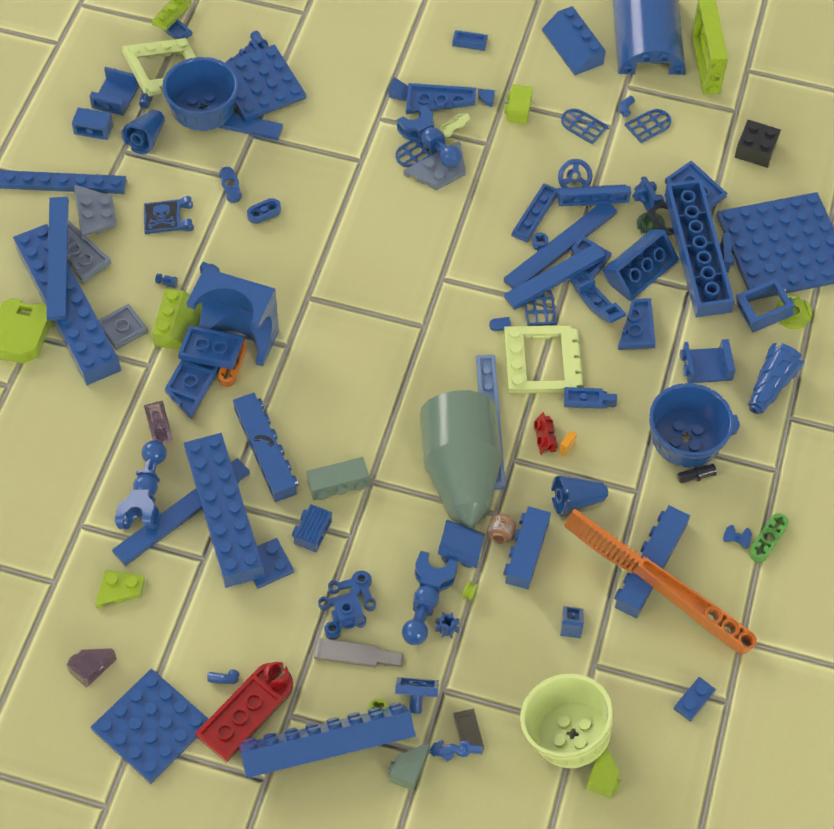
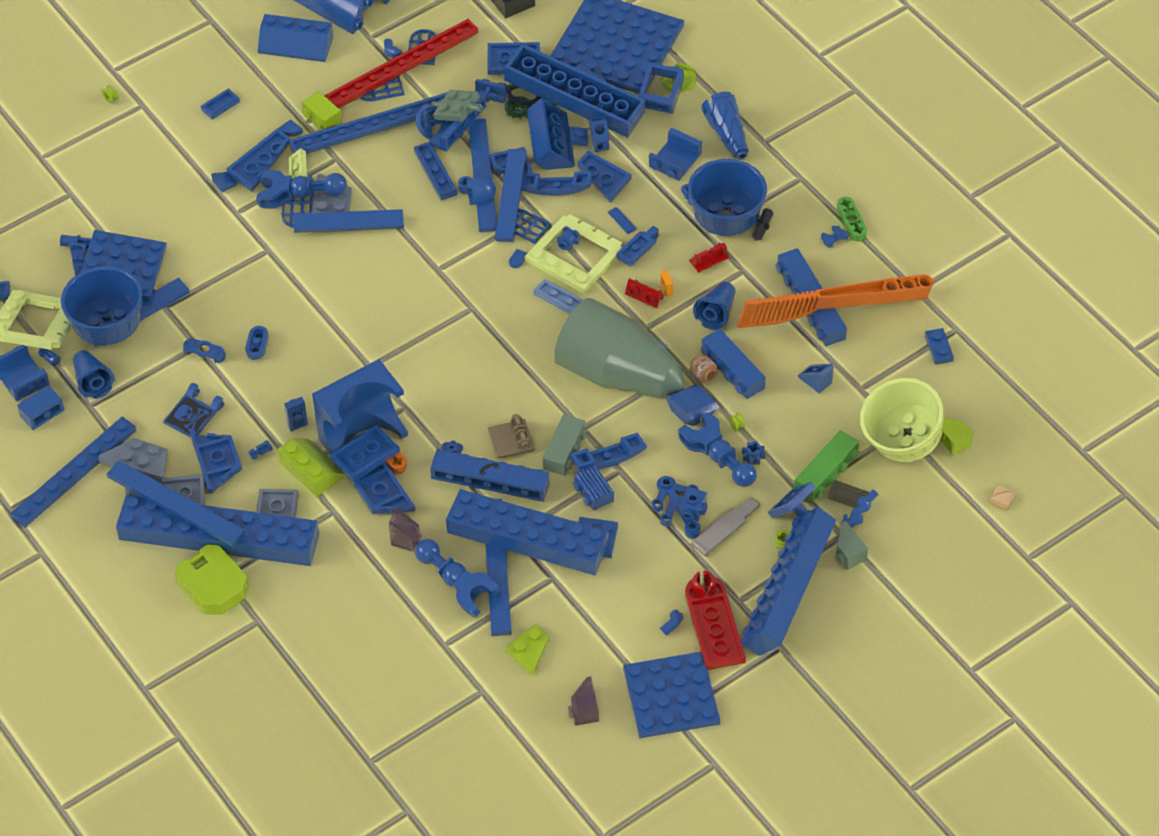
camera: 50 degrees left, 5 degrees down
none -> blue wing [190,431,242,494]
none -> blue plate [289,92,448,154]
none -> blue tile [293,209,404,233]
none -> red plate [324,19,479,109]
none -> sand green plate [431,90,483,122]
none -> blue plant [442,440,463,454]
none -> blue brick [467,179,496,205]
none -> dark tan hinge [488,414,535,458]
none -> blue brick [557,226,580,251]
none -> blue plate [568,127,589,146]
none -> blue slope [570,432,647,470]
none -> blue leg [588,116,609,152]
none -> blue window [608,207,637,234]
none -> red hinge [689,243,730,273]
none -> bright green brick [794,430,860,503]

